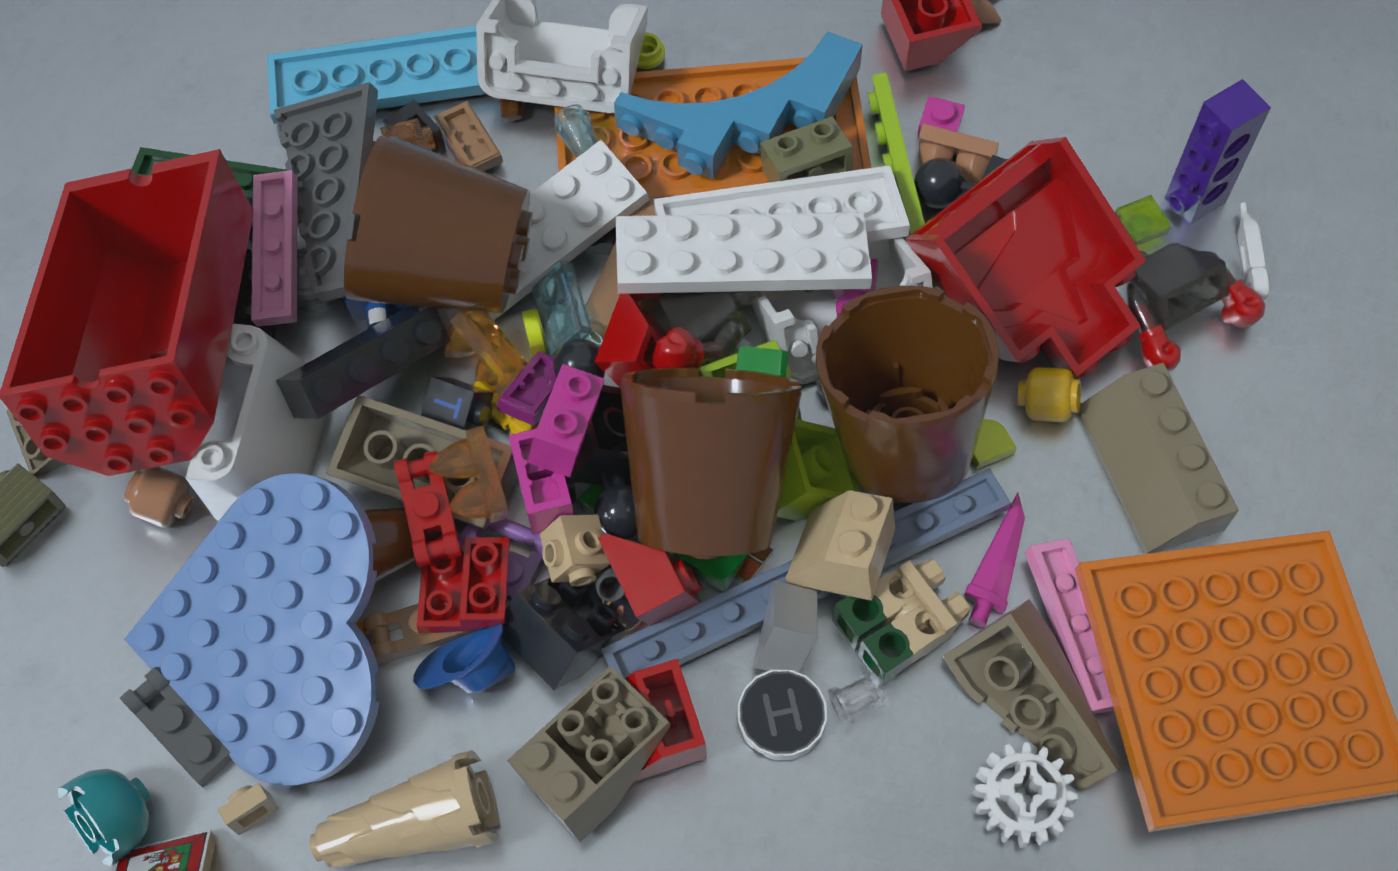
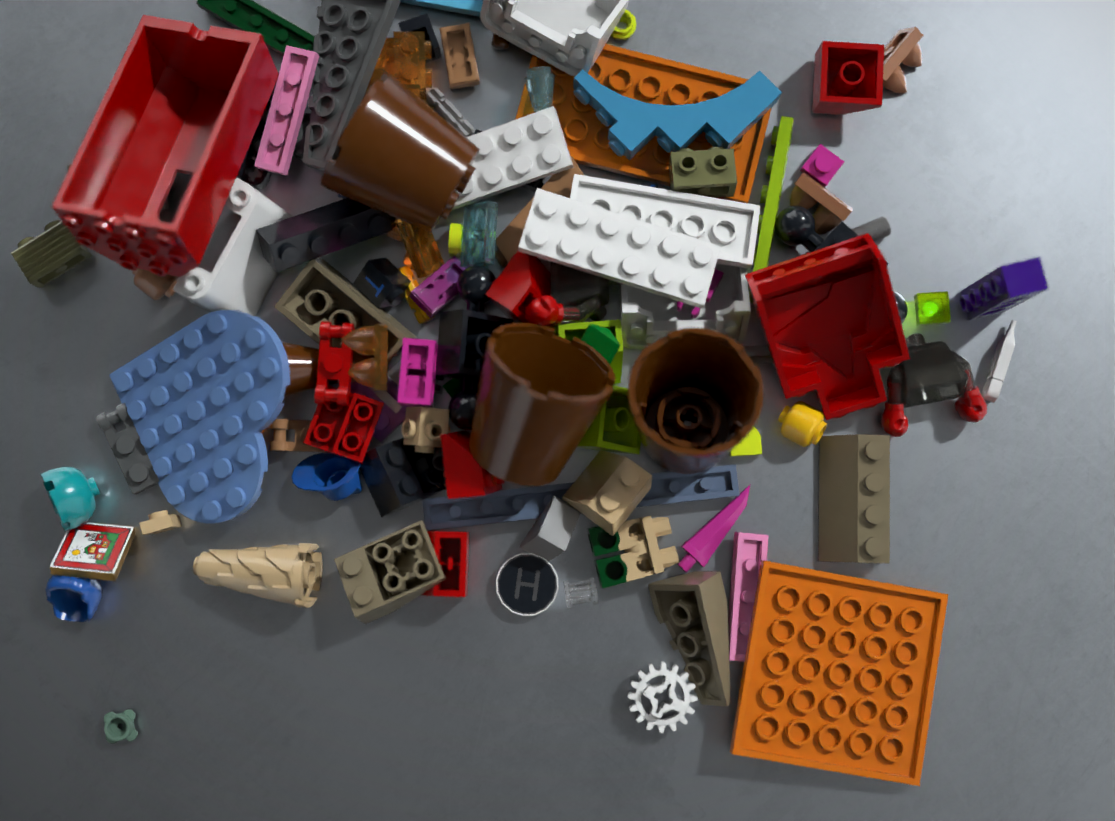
camera: 15 degrees right, 20 degrees up
dark pink brick [528,364,605,477] -> none

